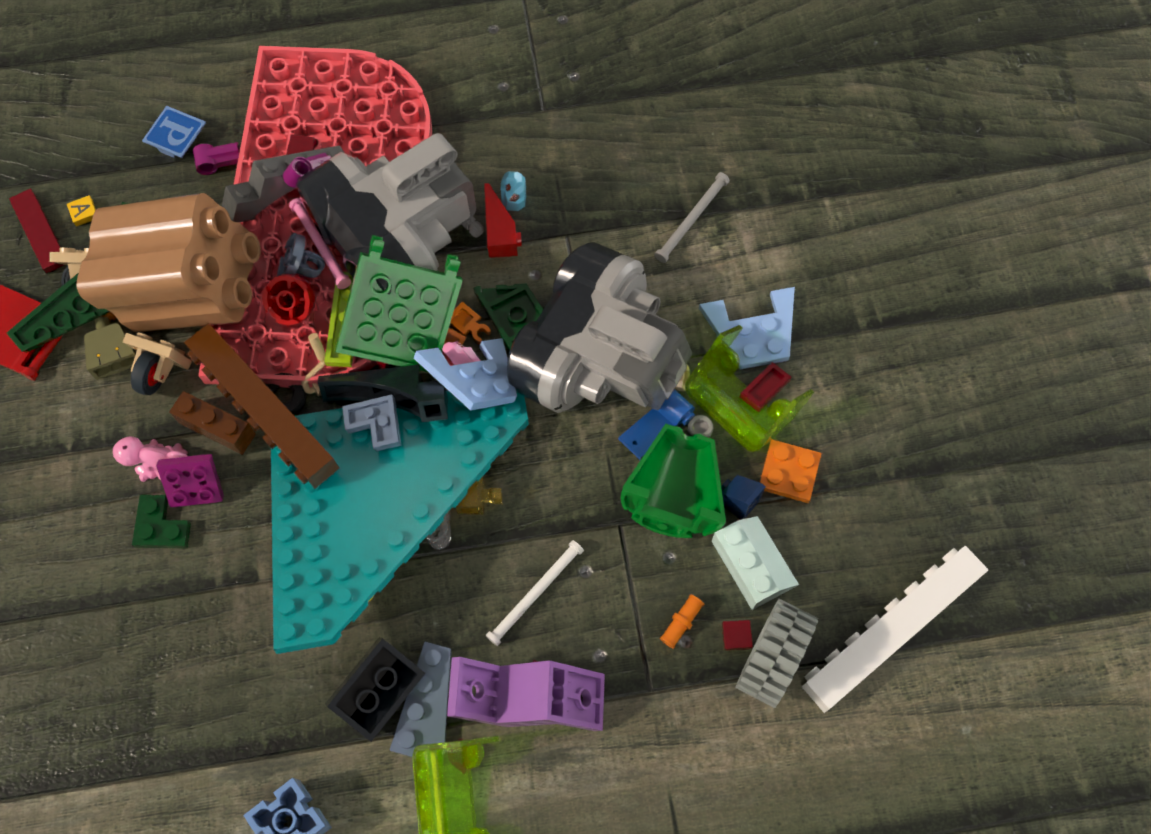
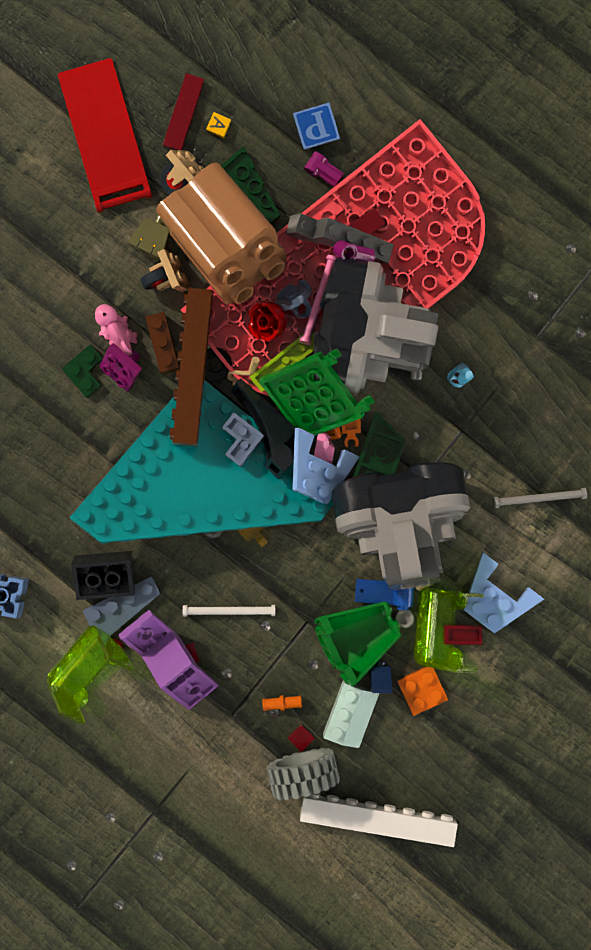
camera: 40 degrees right, 20 degrees up
dark green wing [7,273,110,353] -> none
red slope [484,183,522,258] -> none

